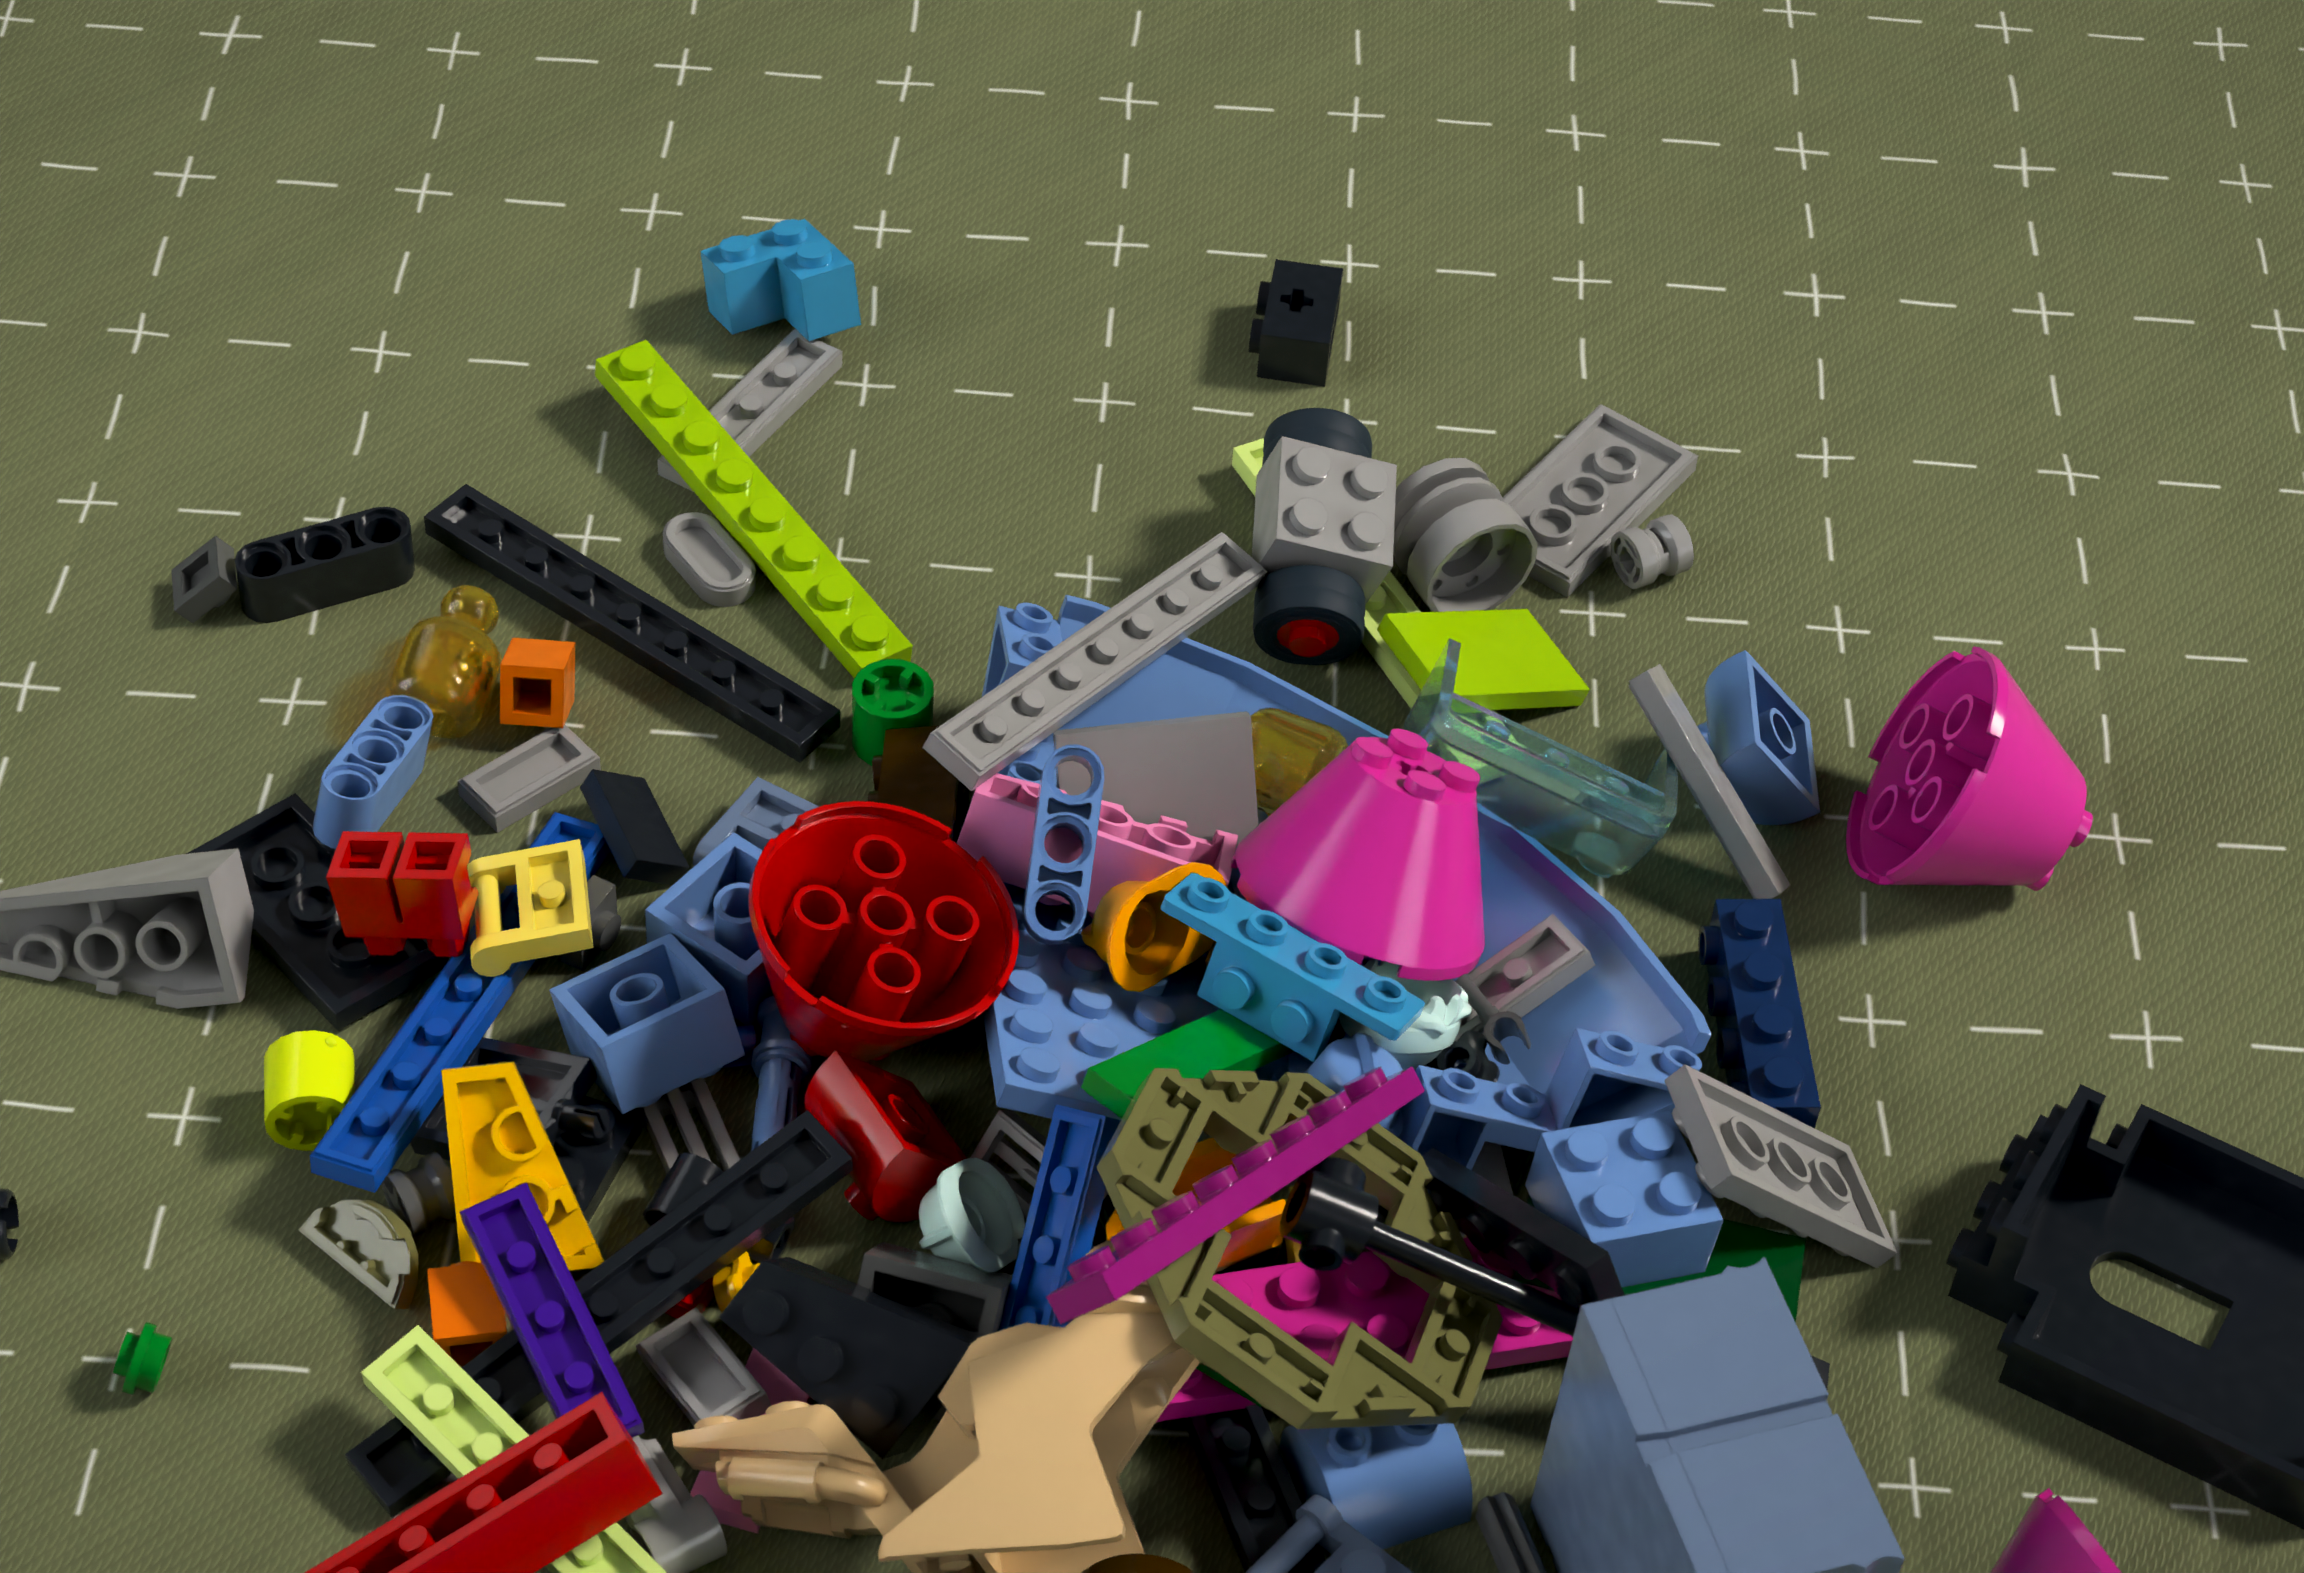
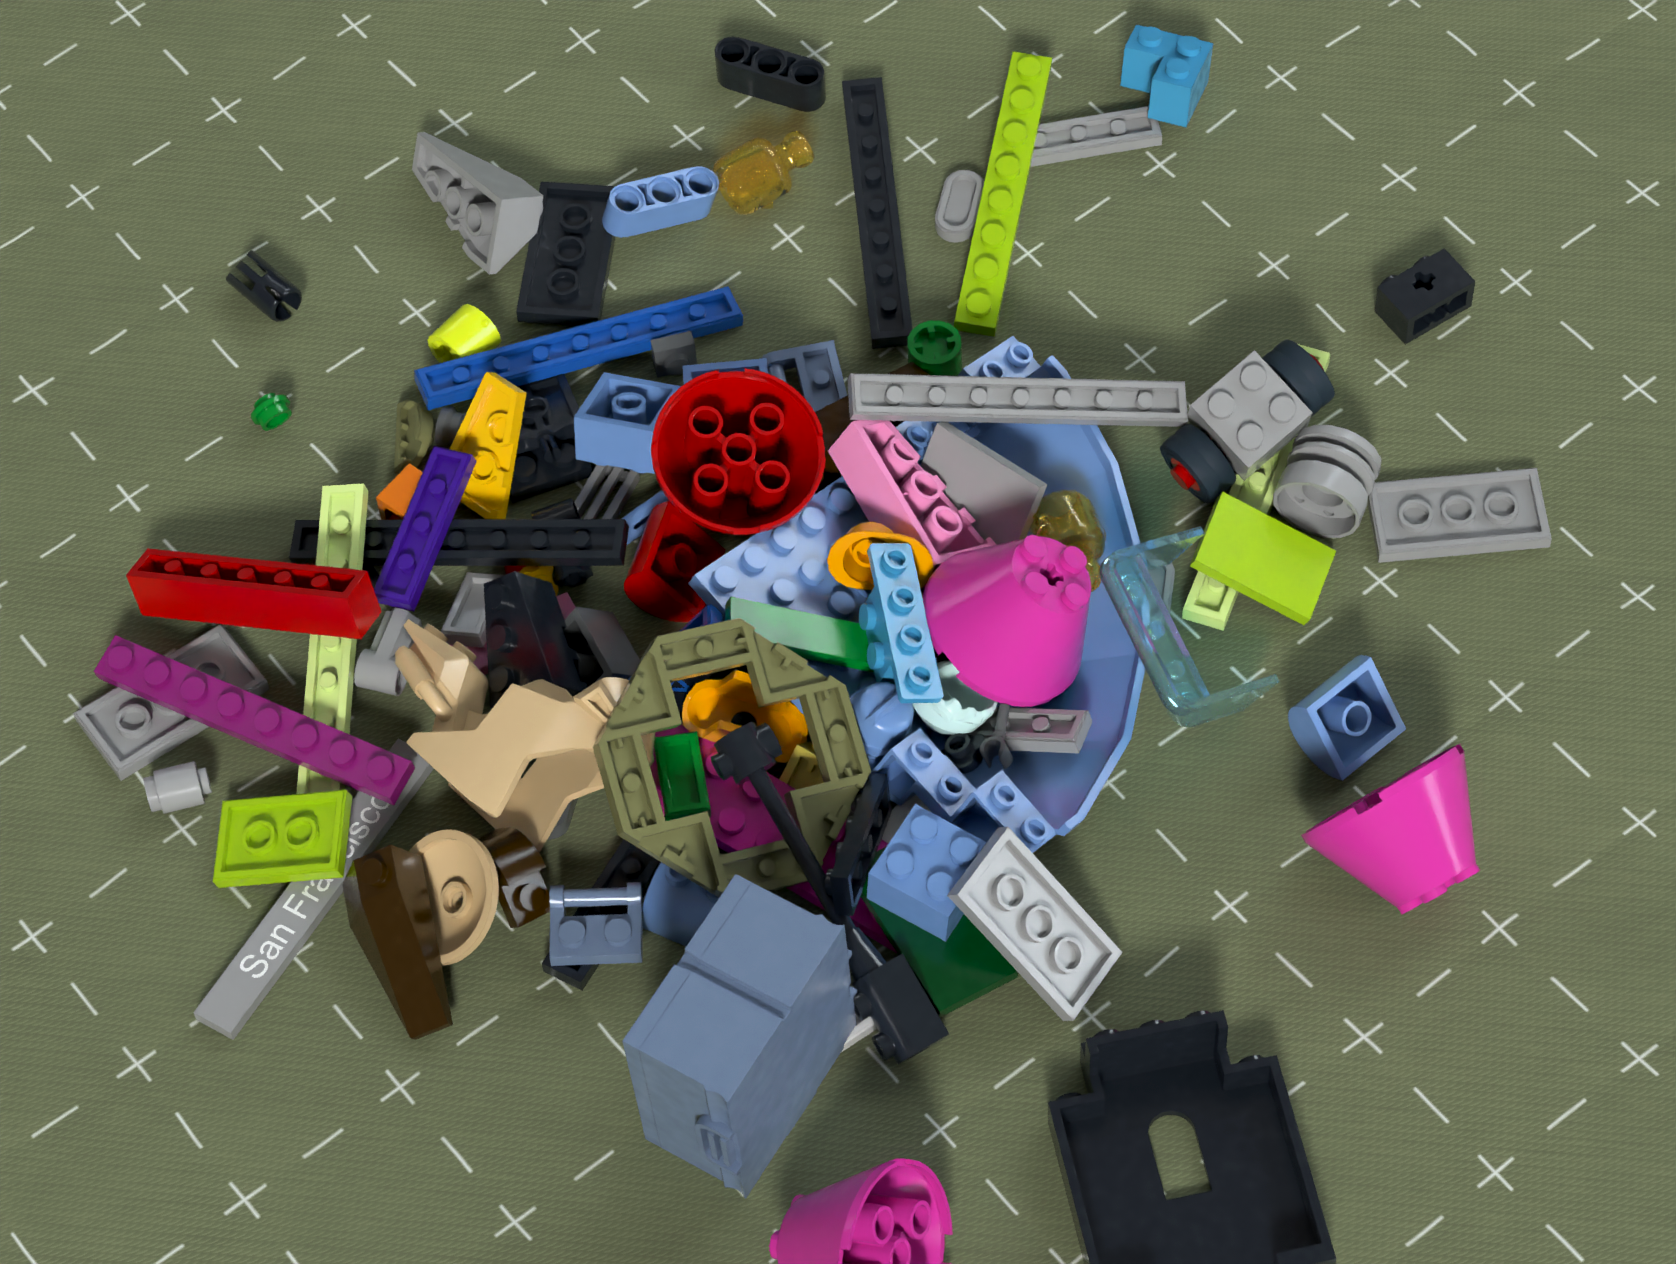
camera: 55 degrees right, 10 degrees up
dark grey plate [171,536,237,623] -> none
red hips [326,831,479,957] -> none
light grey tile [458,725,601,833] -> none
light yellow plate [467,839,593,977] -> none
orange brick [500,638,575,728] -> none
black tile [580,769,690,885] -> none
light aqua piece [919,1158,1025,1274] -> none
medium blue beam [1022,744,1104,945] -> none
magenta plate [1046,1066,1425,1324] -> none
light grey wheel [1610,514,1694,589] -> none
light grey tile [1628,664,1791,899] -> none
dark blue brick [1698,899,1821,1128] -> none

